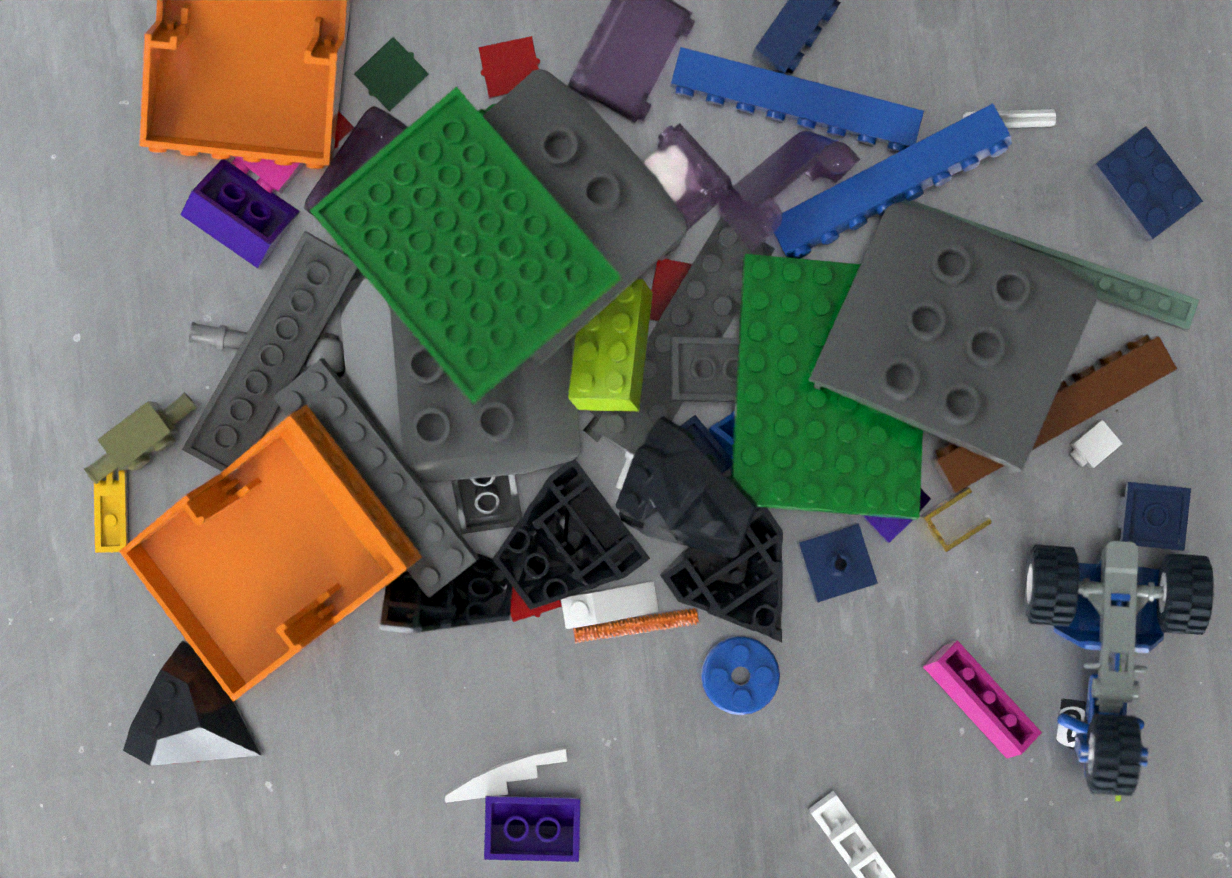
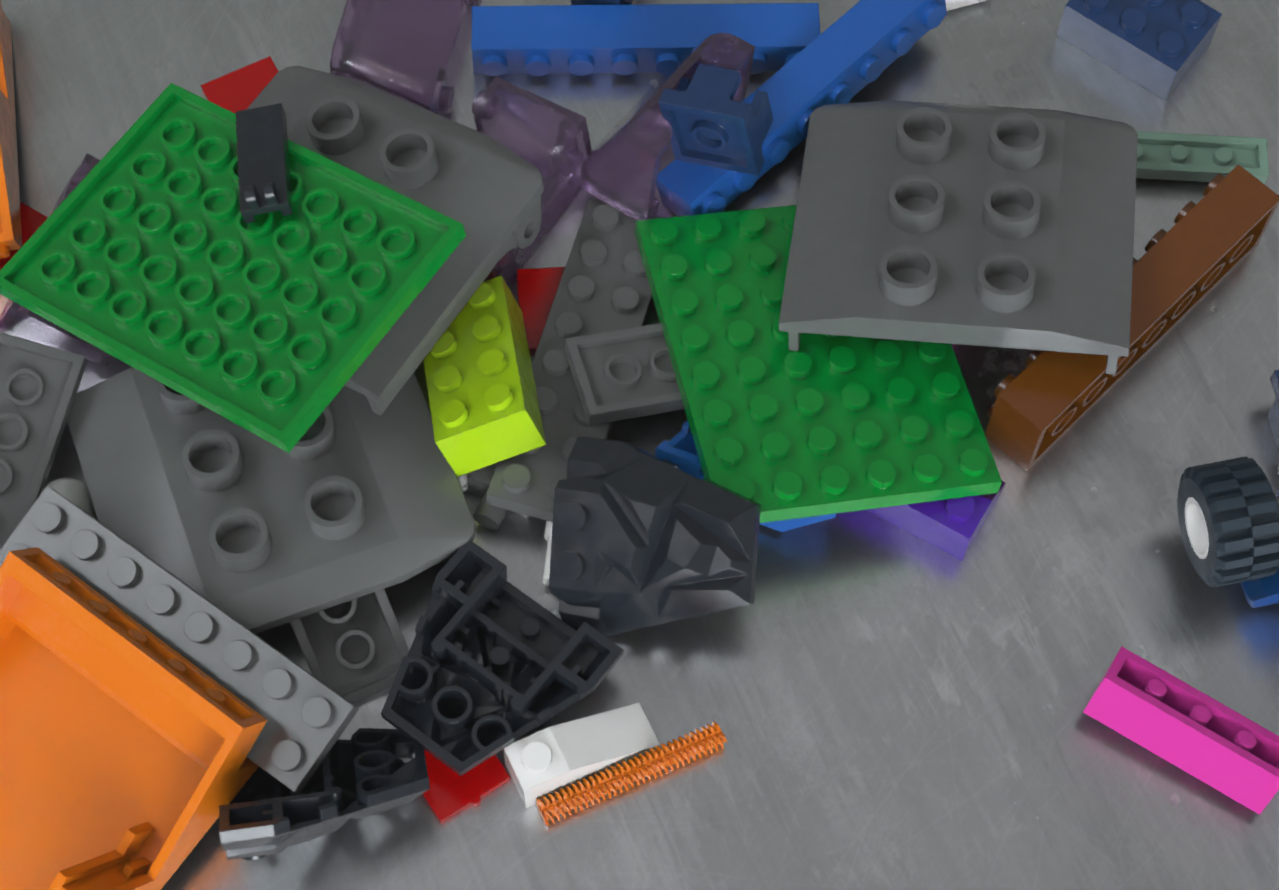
camera: 15 degrees left, 25 degrees down
clear green piece [354,37,429,112] -> none
black wedge [660,507,783,642] -> none
blue plate [701,635,780,715] -> none
dark blue brick [797,523,878,603] -> none
clear yellow piece [920,487,992,552] -> none
white brick [1069,420,1122,468] -> none
none -> black hinge [235,103,293,223]
none -> dark blue panel [658,65,773,176]

